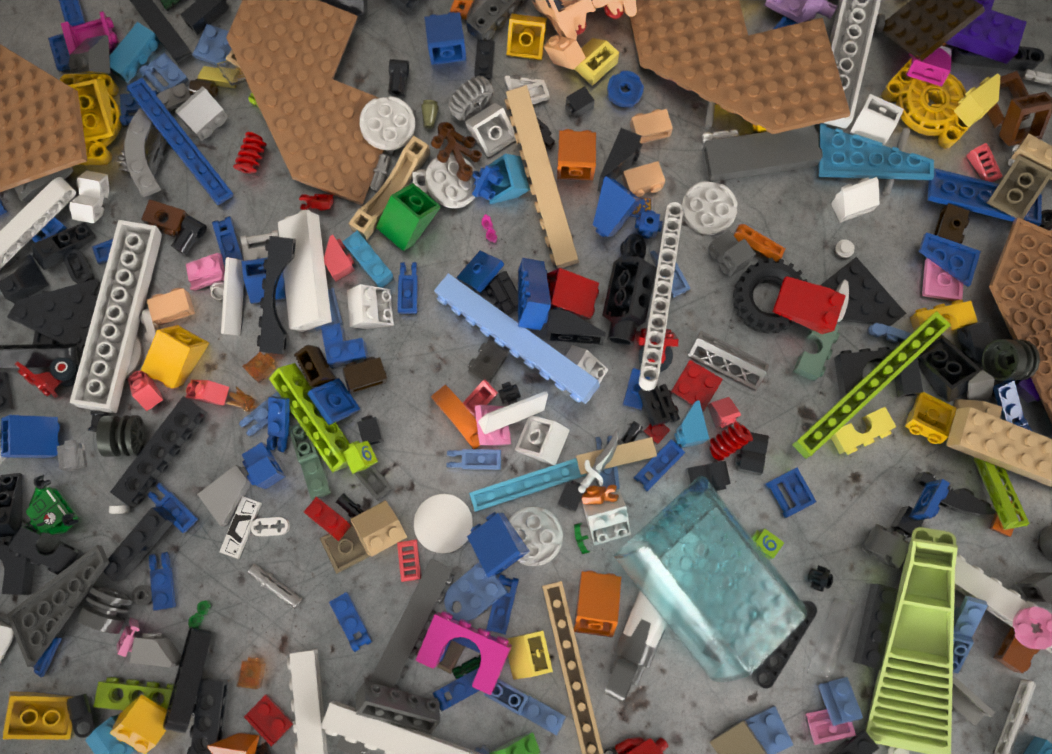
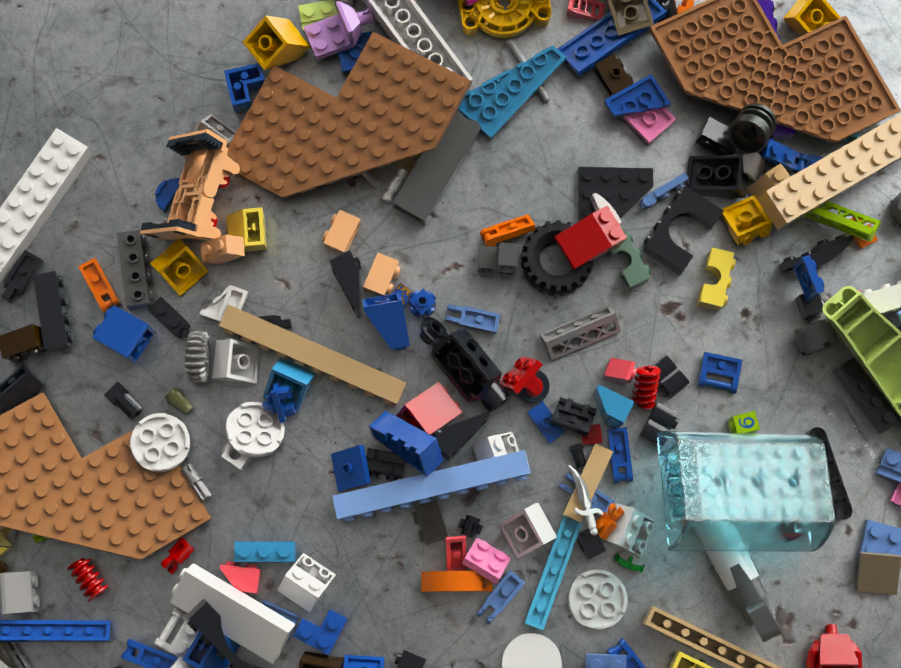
camera: 55 degrees left, 0 degrees up
dark brown brick [342,357,387,394] -> none
tan arch [348,136,431,241] -> none
green slope [376,183,441,251] -> none
blue hinge [397,262,418,314] -> none
reddish brown plant [431,122,482,181] -> none
blue slope [467,512,530,578] -> none
white slope [478,391,548,434] -> none
dark pink piece [482,214,498,243] -> none
orange slope [557,129,596,181] -> none
black brick [565,86,595,119] -> none
orange slope [574,570,621,637] -> none
blue plate [607,71,644,108] -> none
white beam [639,202,683,391] -> none
red plate [671,360,723,412] -> none
white tile [682,181,738,235] -> none
lime brick [792,311,951,459] -> none
black gear [808,565,833,592] -> none
white slope [831,177,880,222] -> none
white plate [835,240,855,258] -> none
white slope [849,94,904,146] -> none
yellow arch [909,300,978,331] -> none

